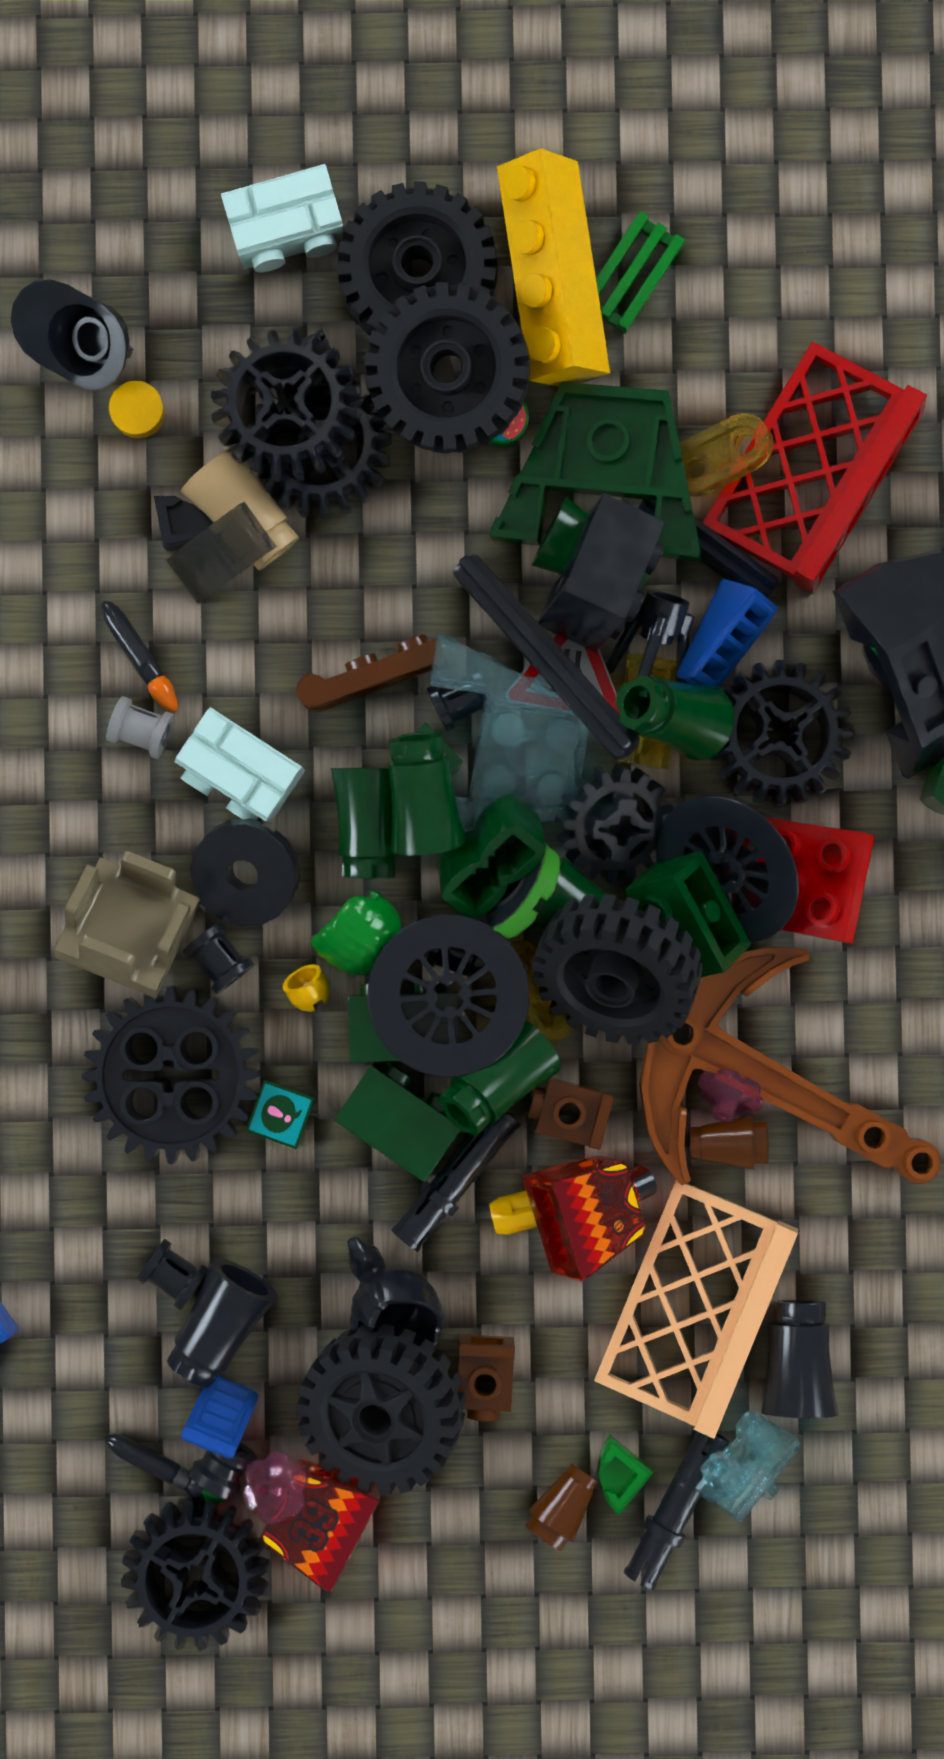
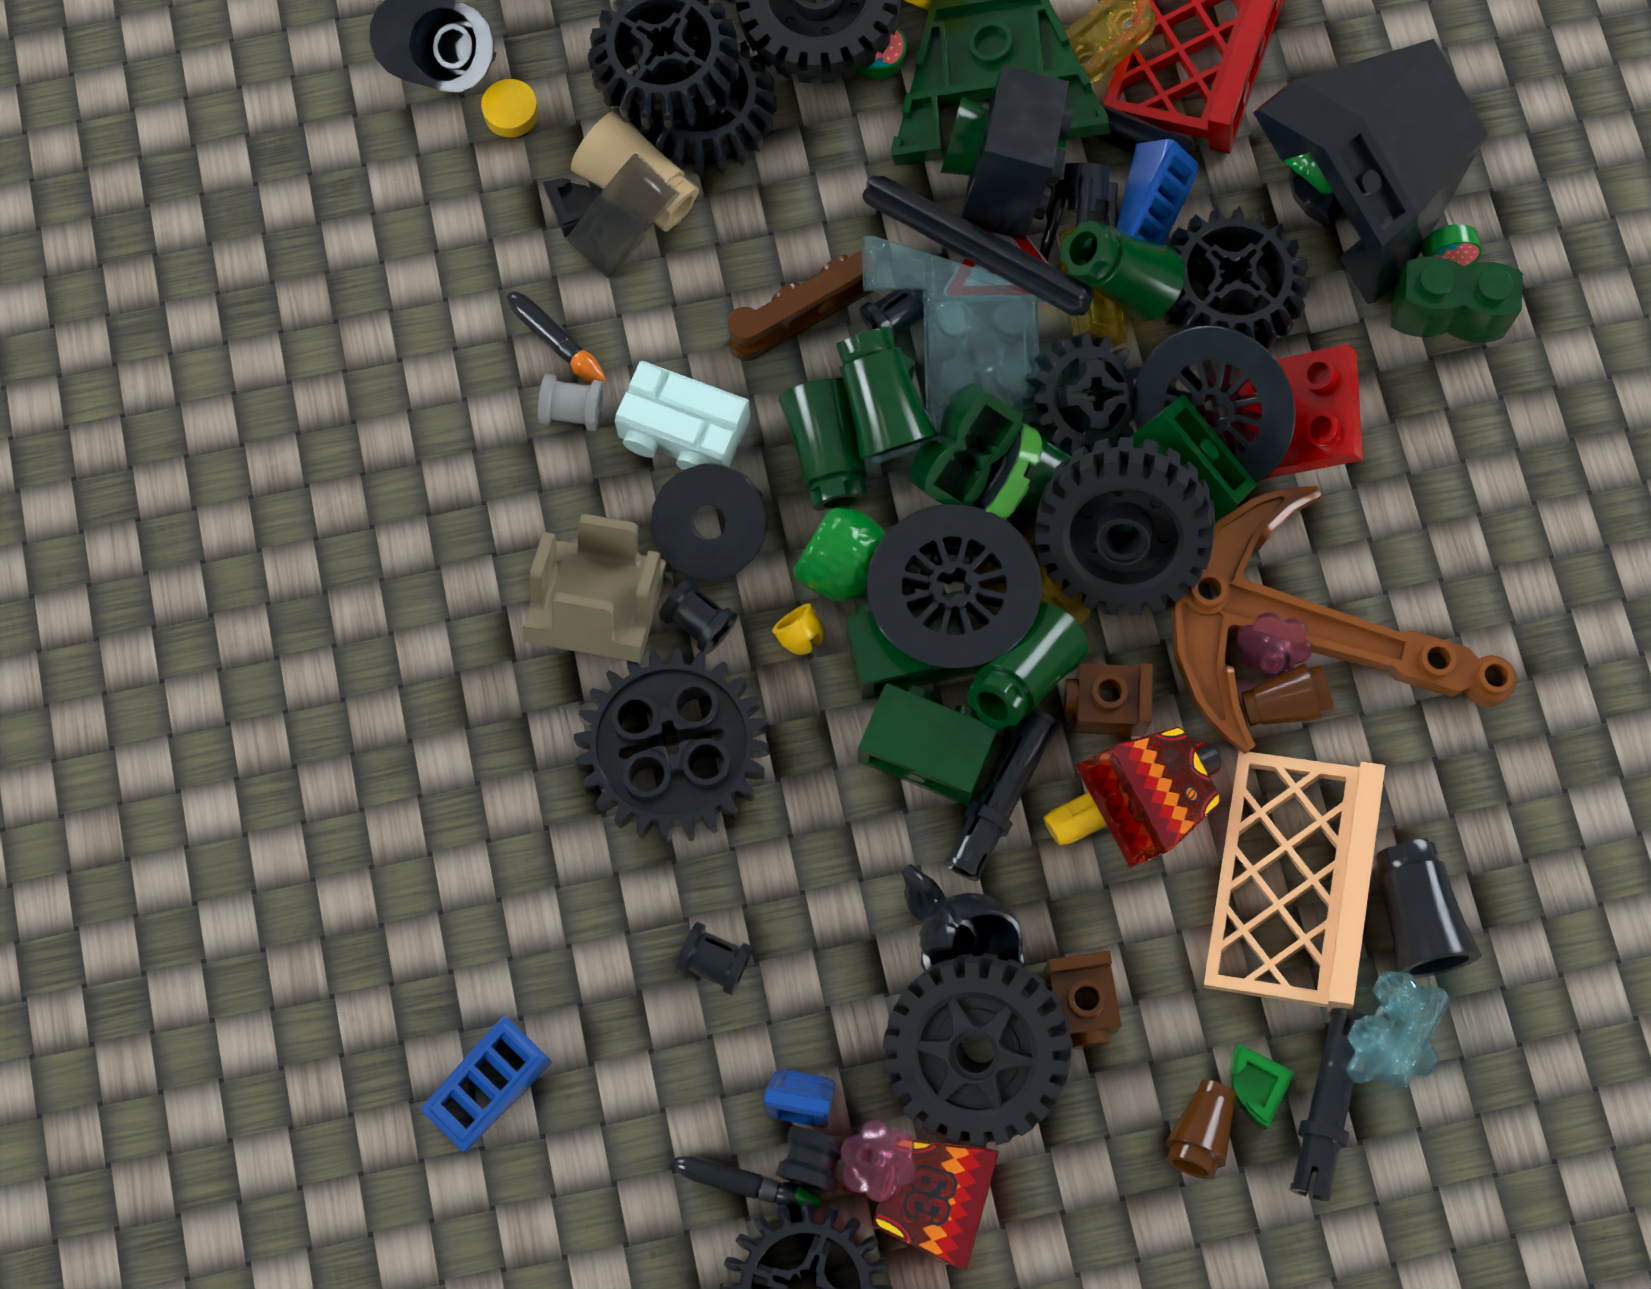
camera: 15 degrees left, 15 degrees down
black plant [167,1258,278,1388] -> none
tile [246,1079,316,1149] -> none

